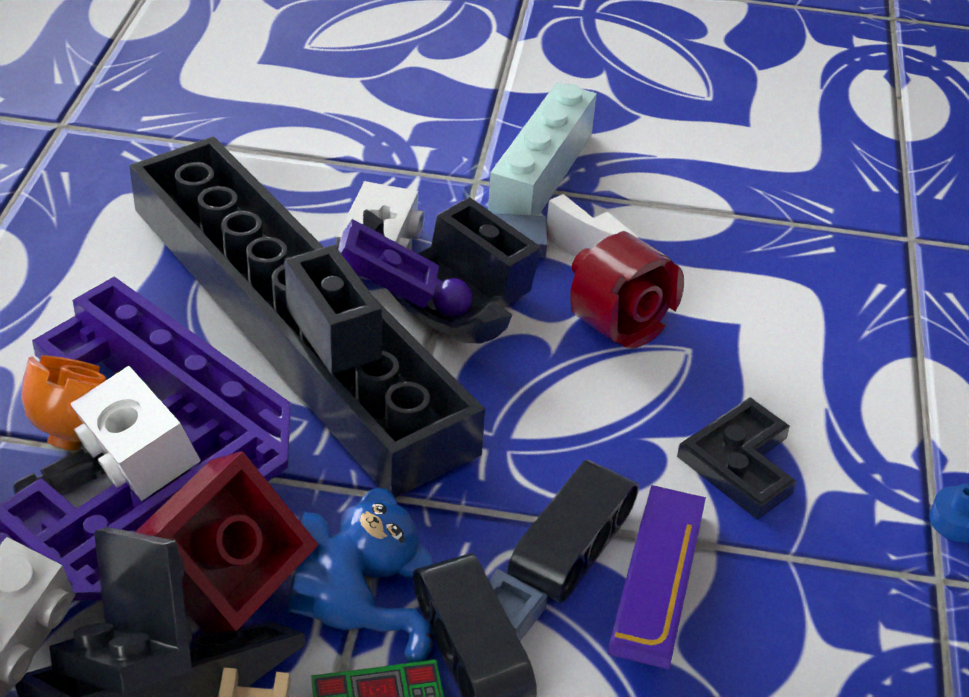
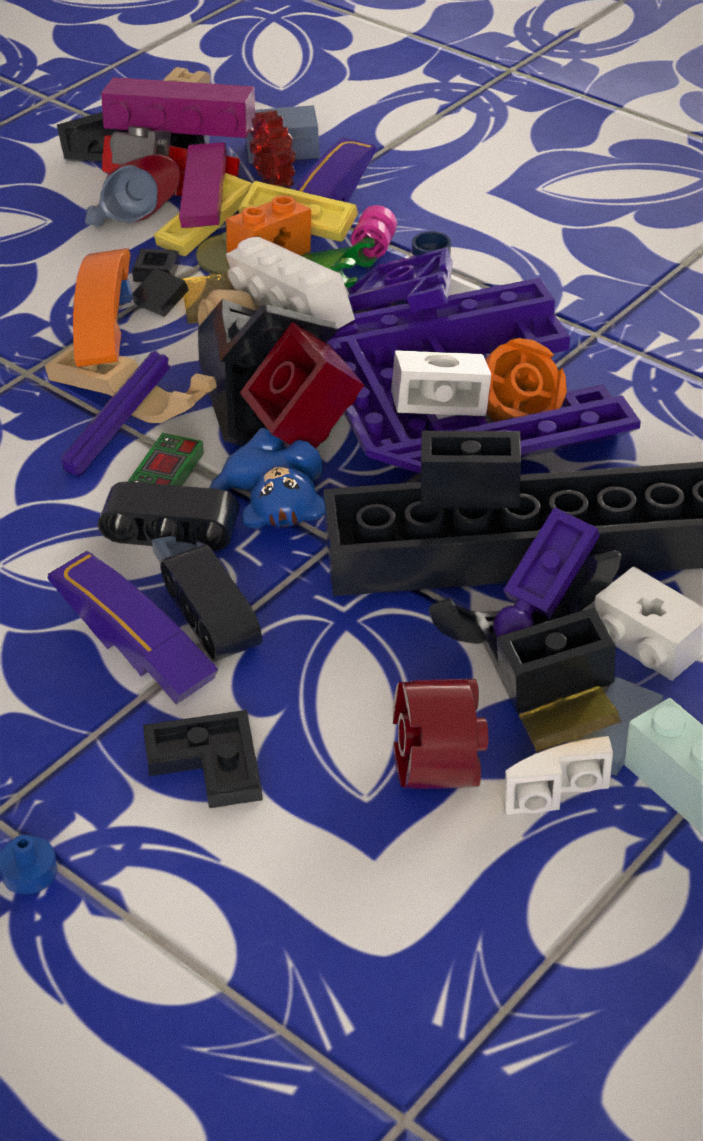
camera: 125 degrees right, 0 degrees up
none -> clear yellow piece [519,686,622,752]

